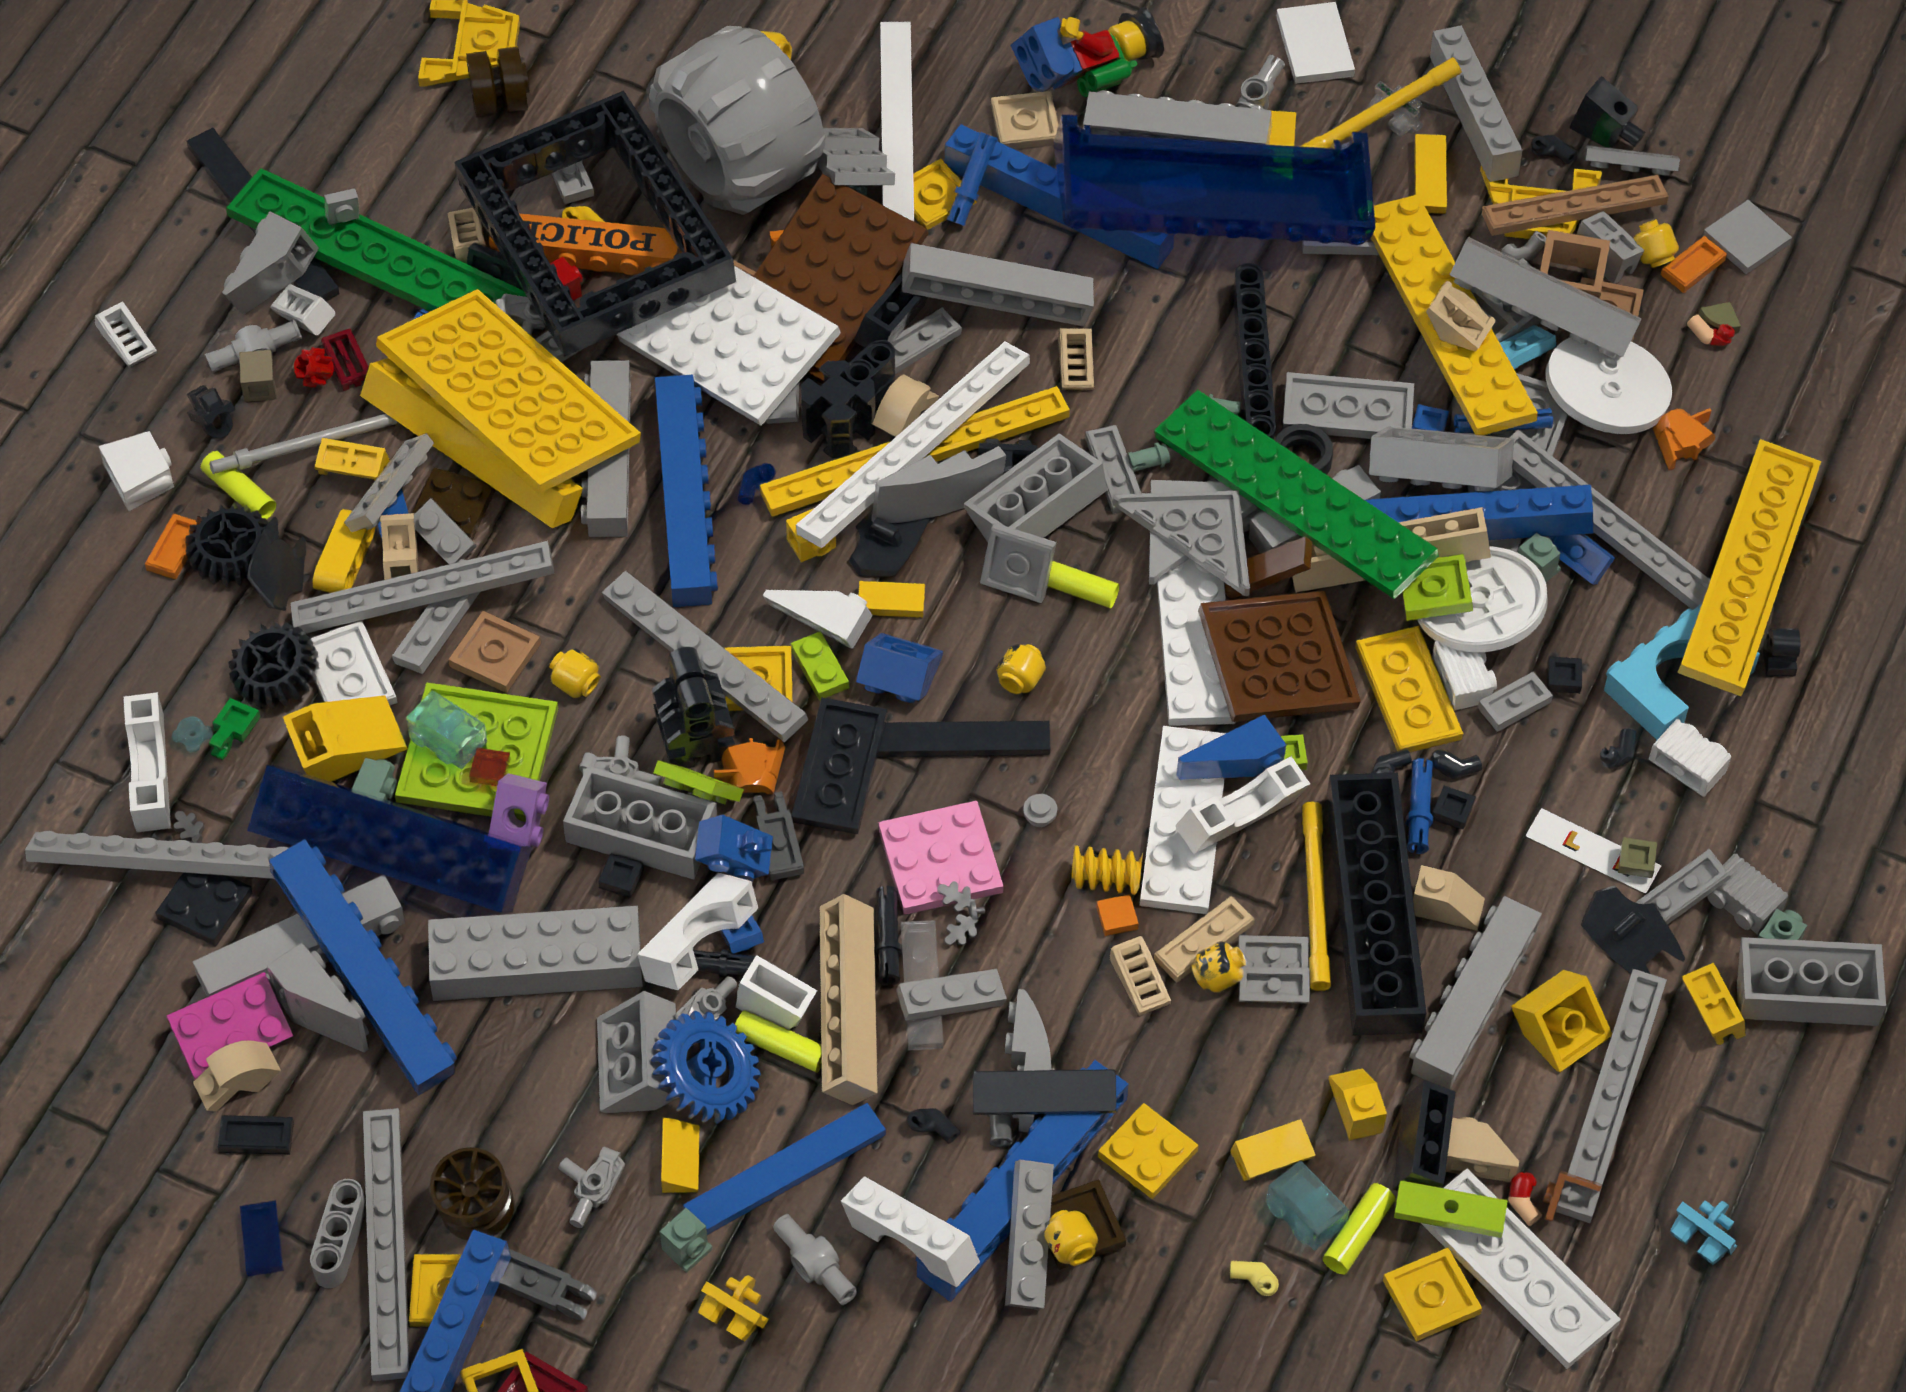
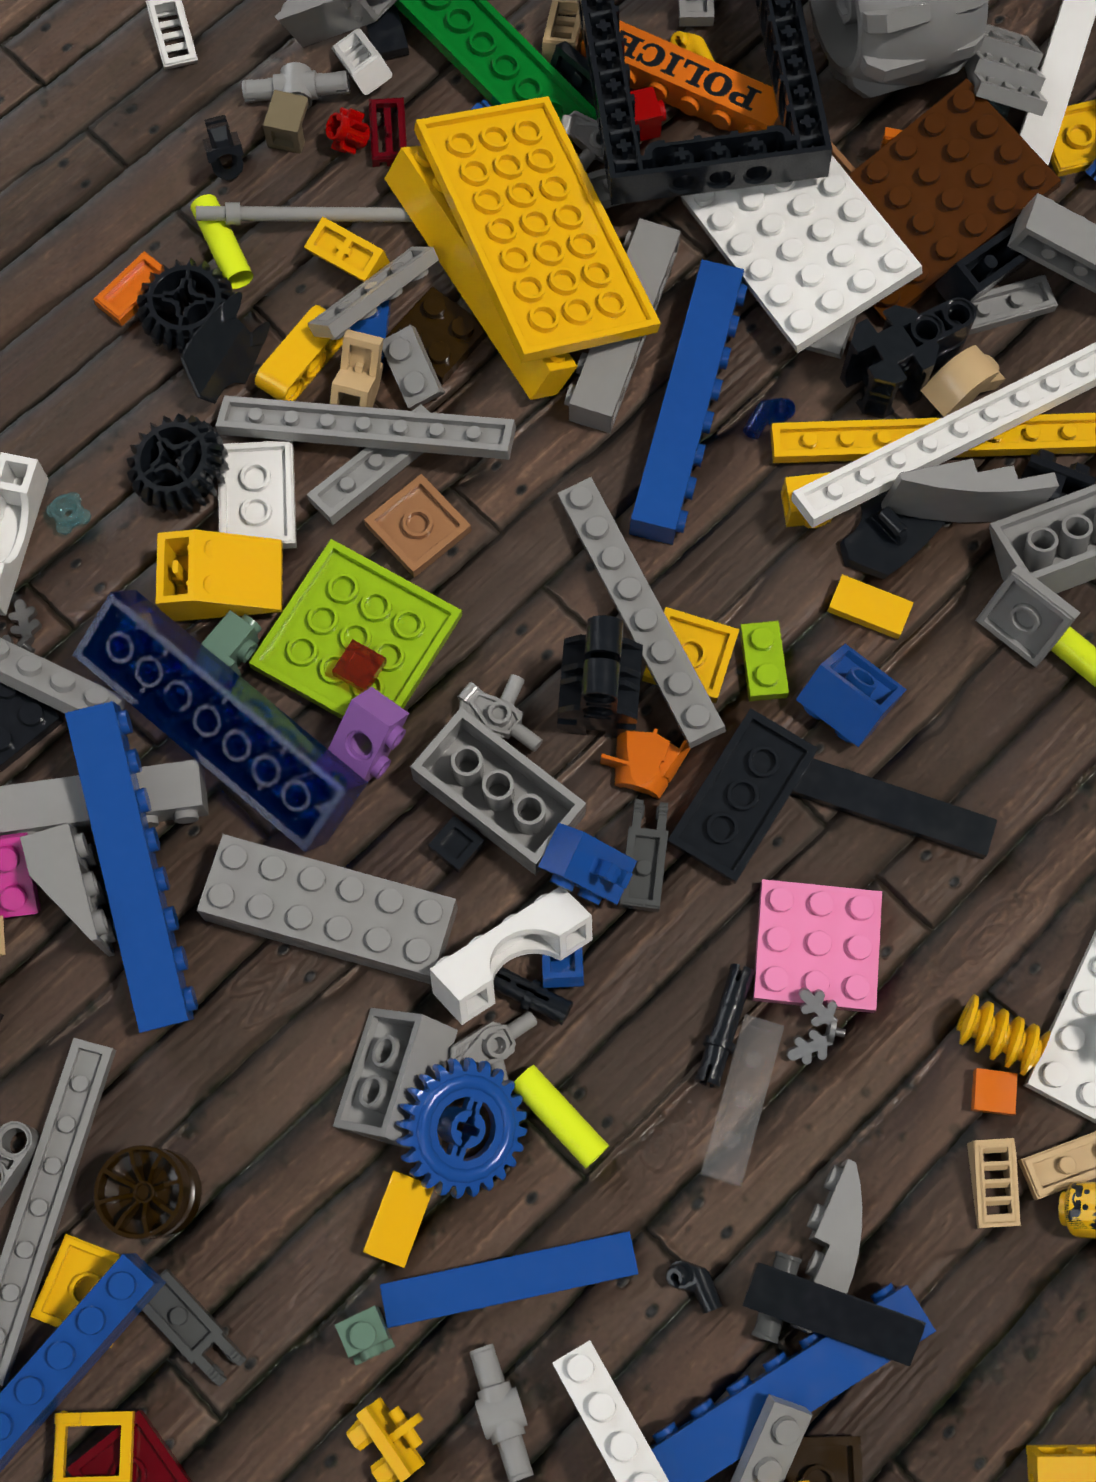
camera: 20 degrees right, 15 degrees up
white torso [99,431,174,512] -> none
green plate [209,698,260,760] -> none
clear light blue brick [406,690,488,769] -> none
yellow head [549,648,601,698] -> none
light grey piece [558,1147,625,1228] -> none
lime plate [653,760,744,804] -> none
white torso [736,955,817,1030] -> none
white slope [763,590,873,649] -> none
tan brick [820,894,877,1105] -> none
light grey plate [896,969,1007,1021] -> none
yellow head [996,644,1046,694] -> none
light grey plate [1023,794,1057,827] -> none
yellow plate [1098,1103,1198,1199] -> none

